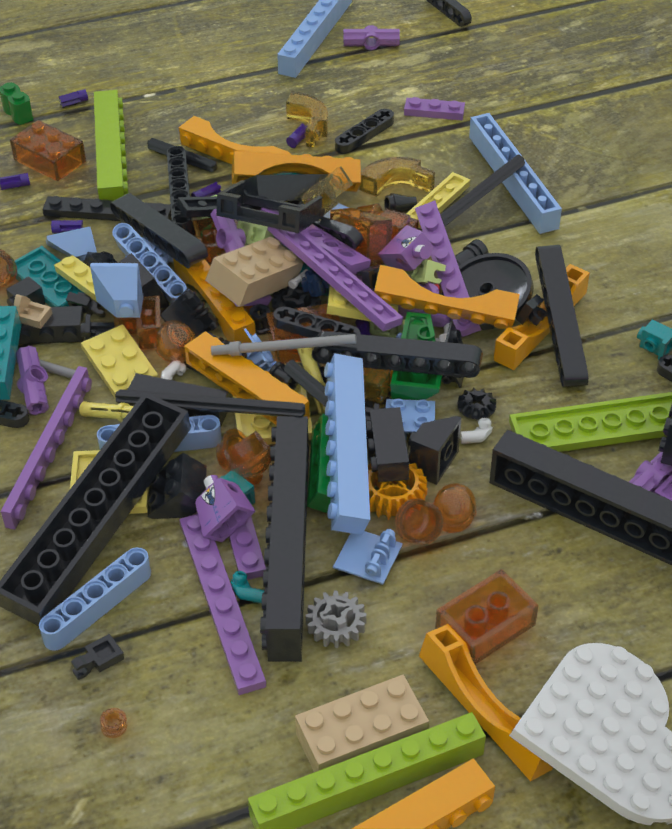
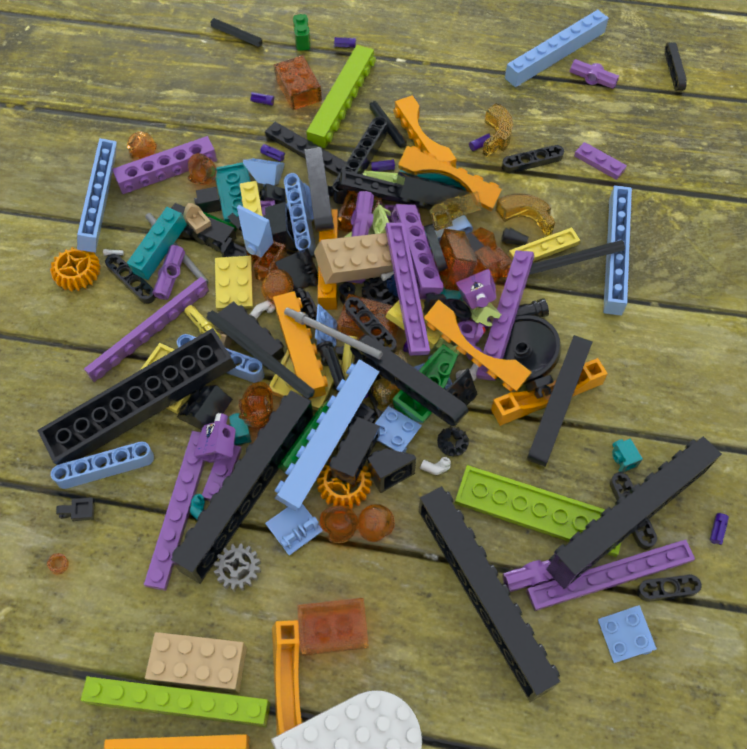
camera: 30 degrees right, 15 degrees up
black hinge [216,180,325,233] -> none

